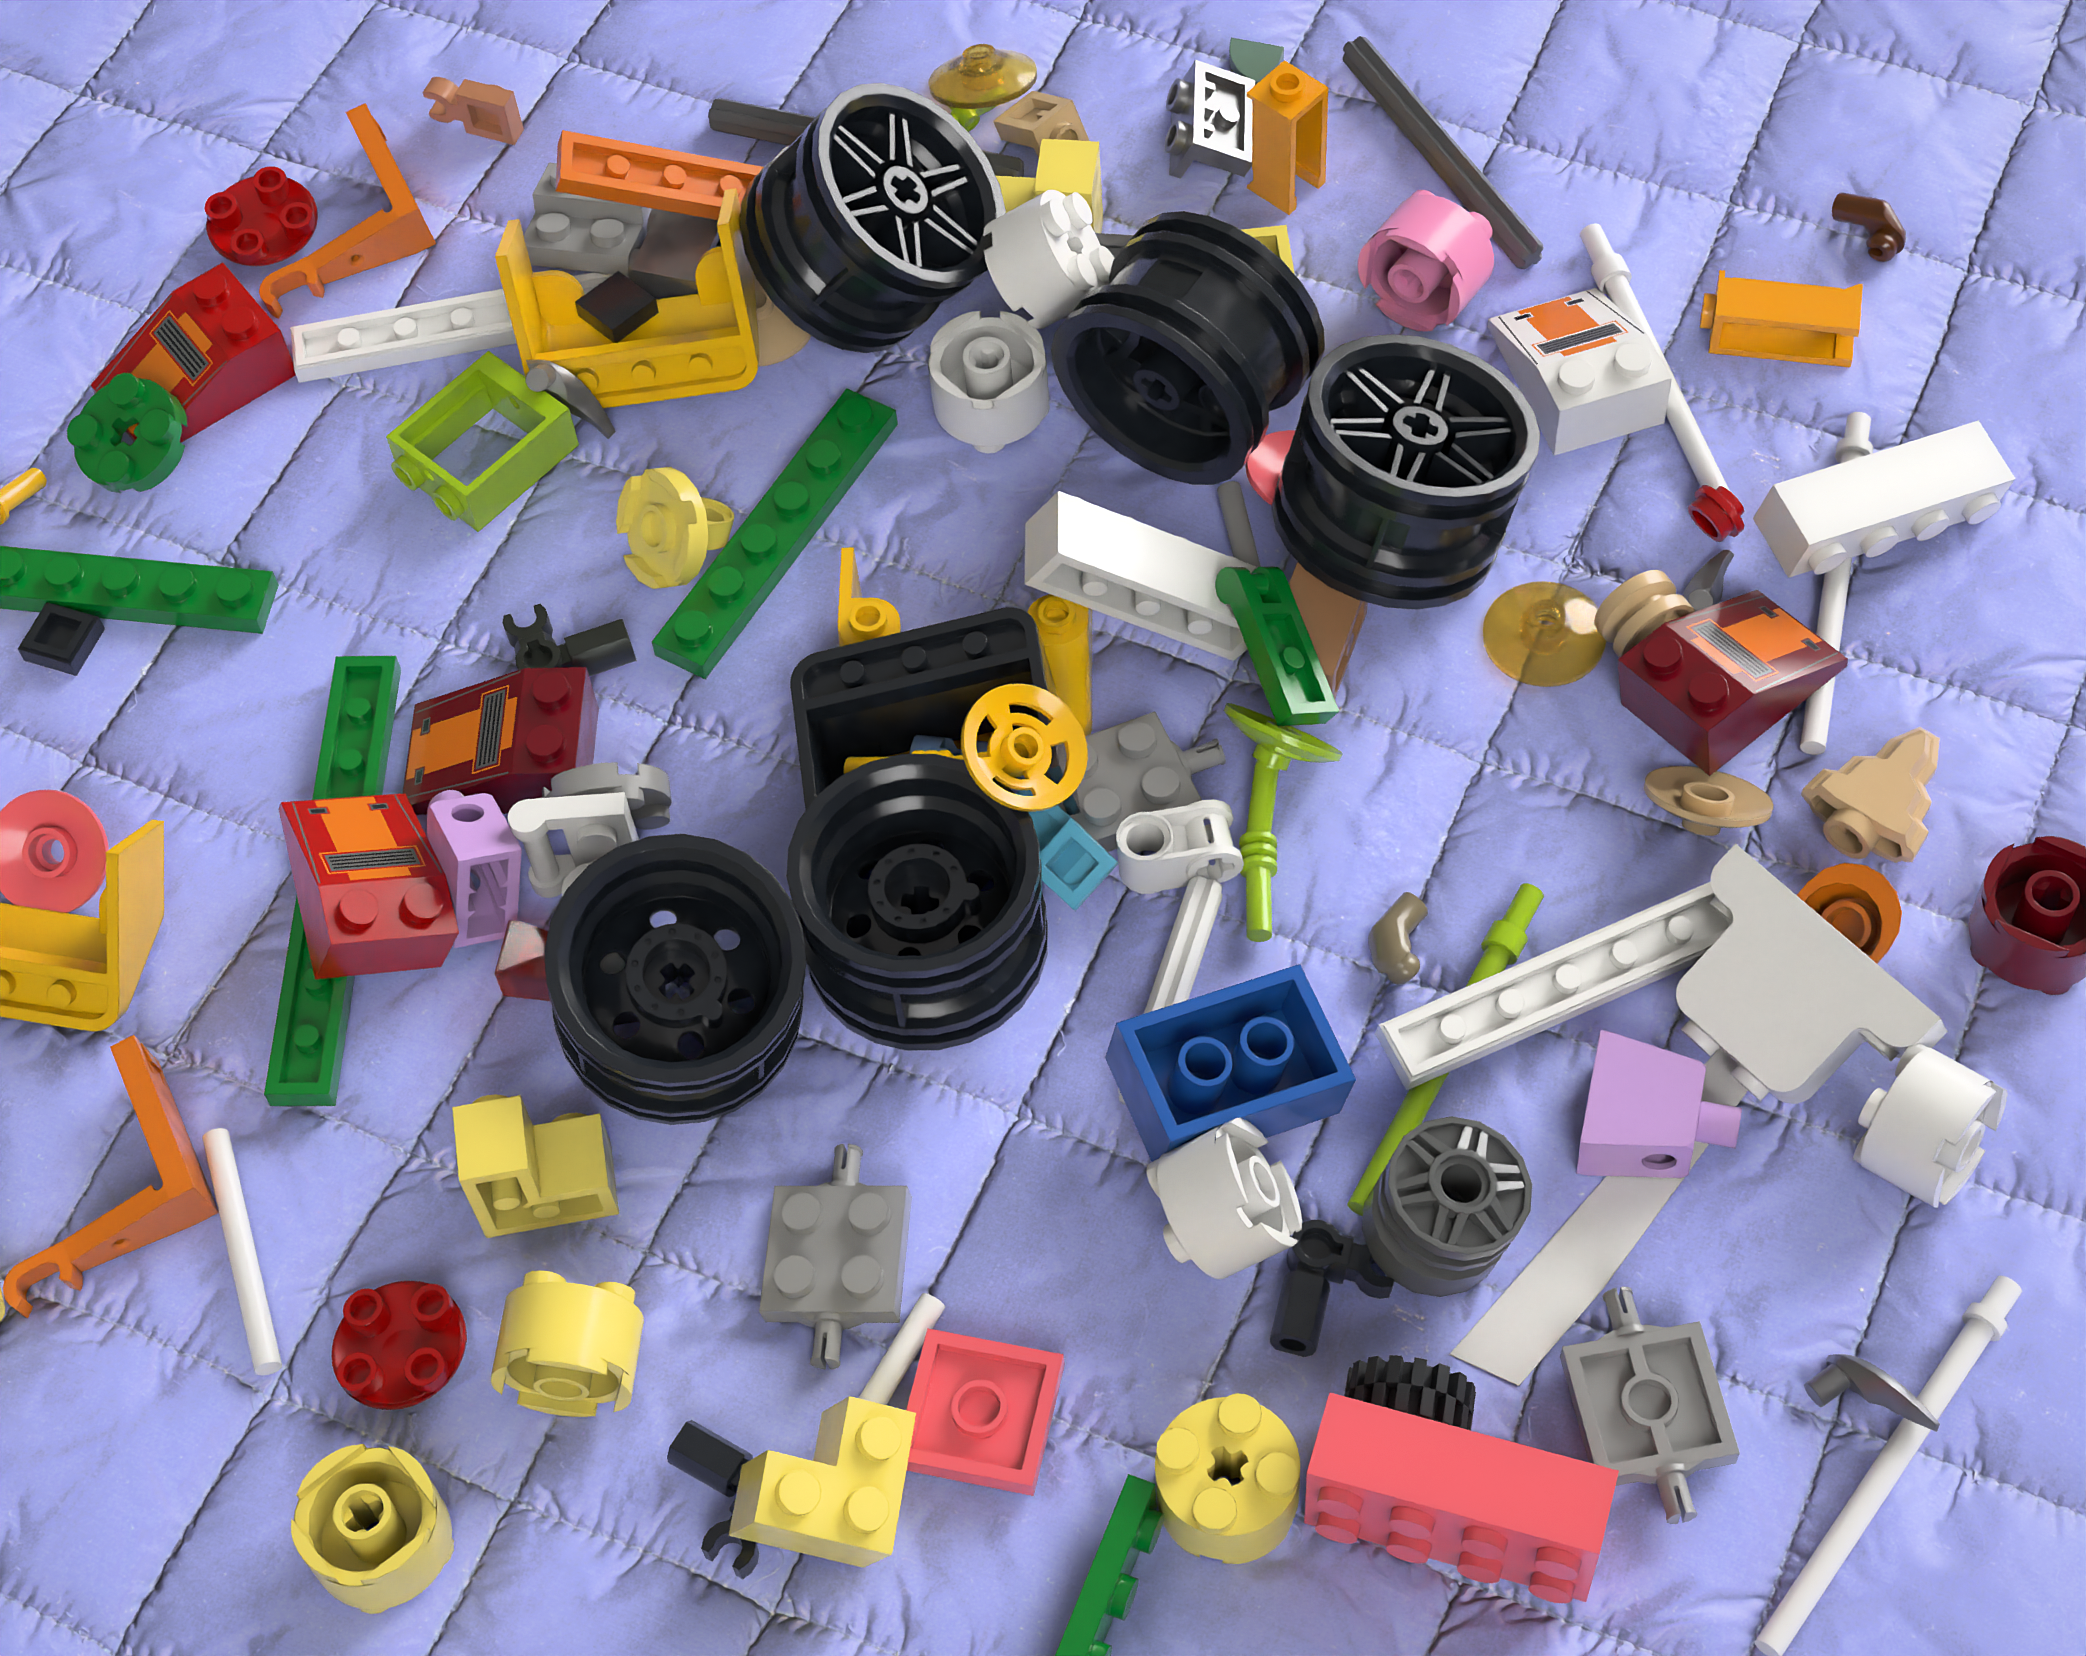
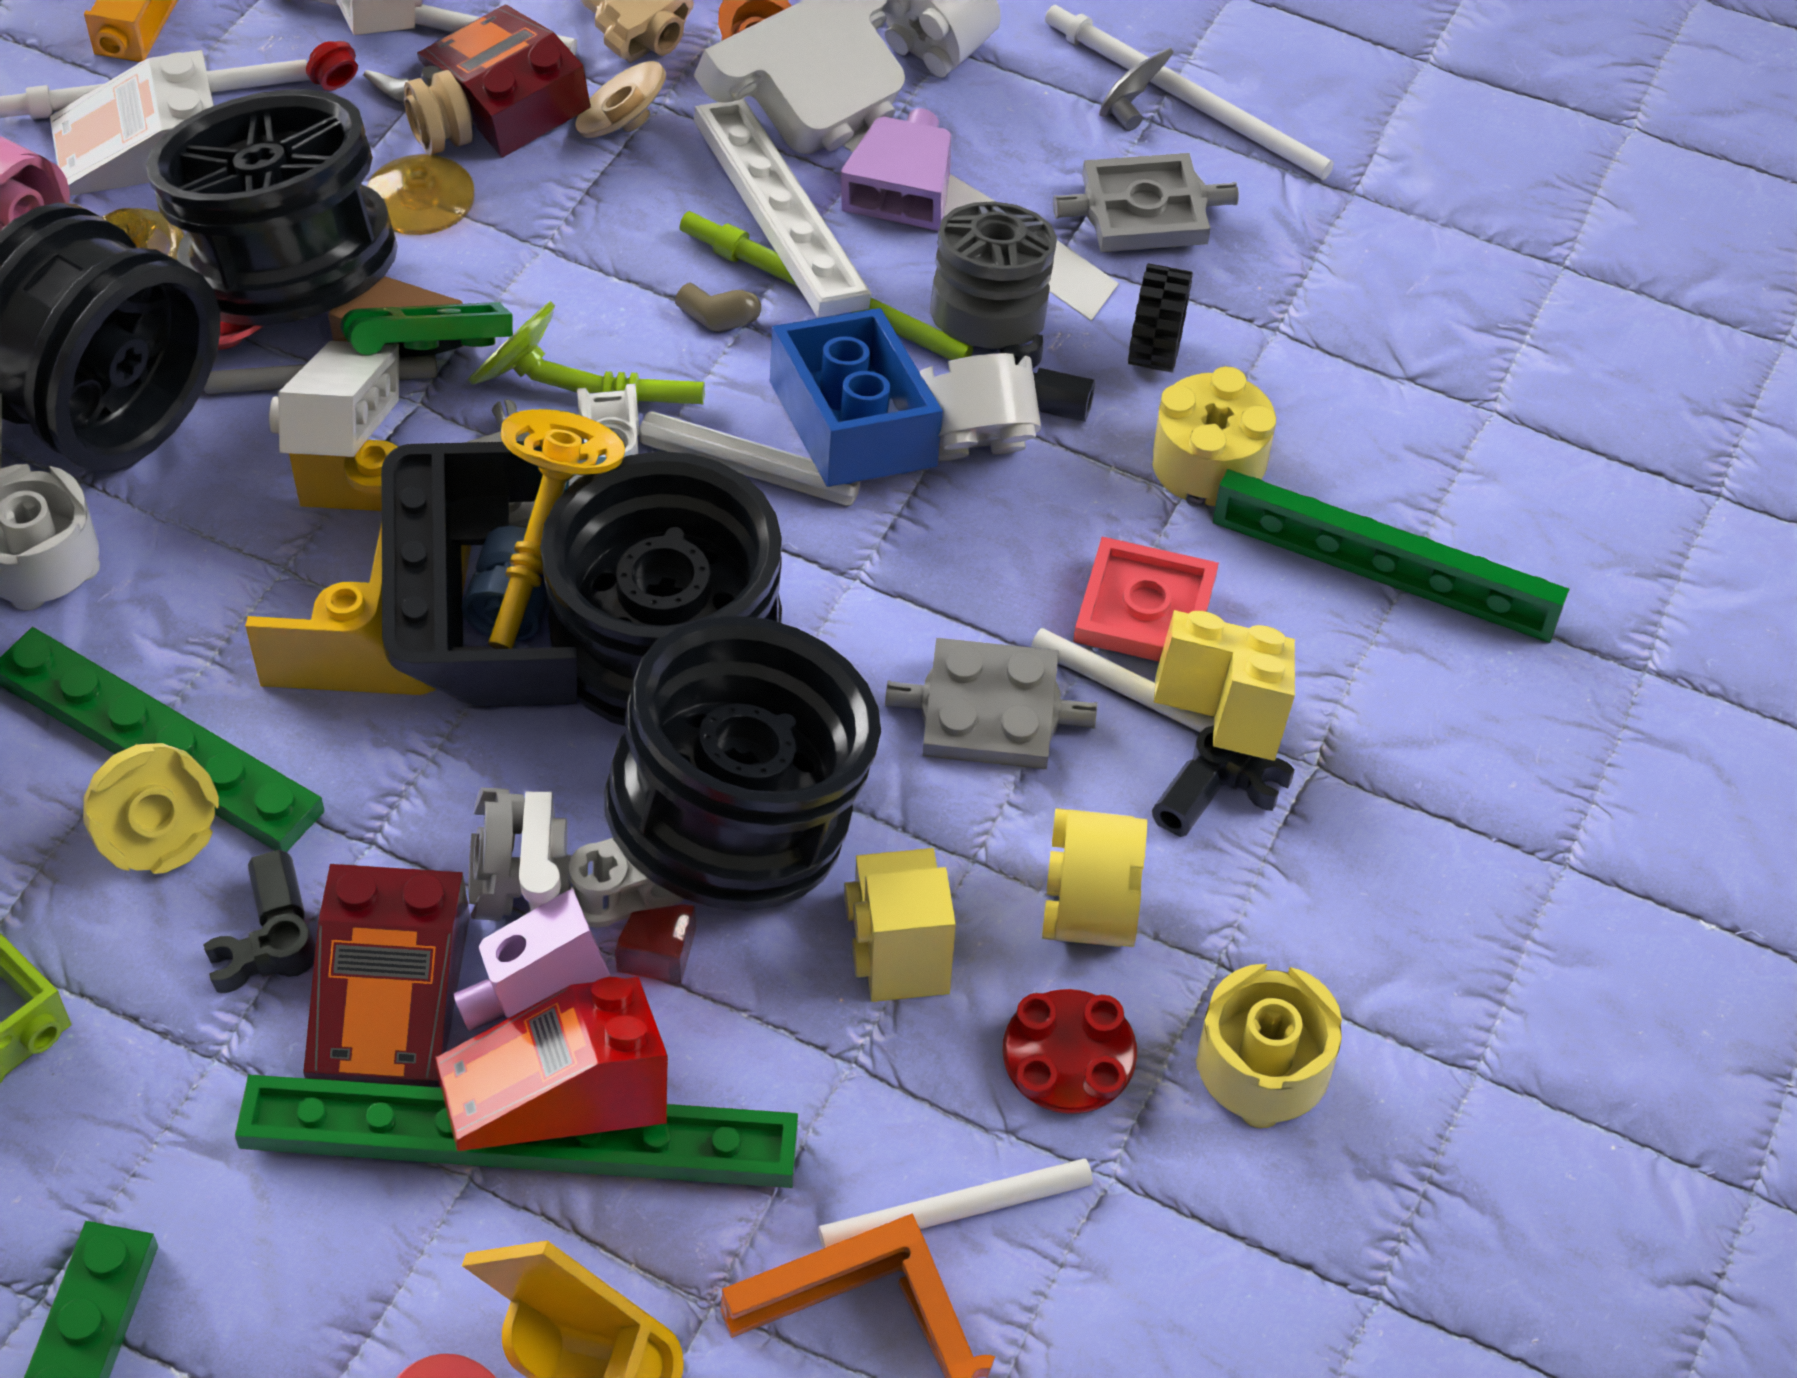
camera: 95 degrees left, 5 degrees down
coral brick [1304,1392,1619,1603] -> none

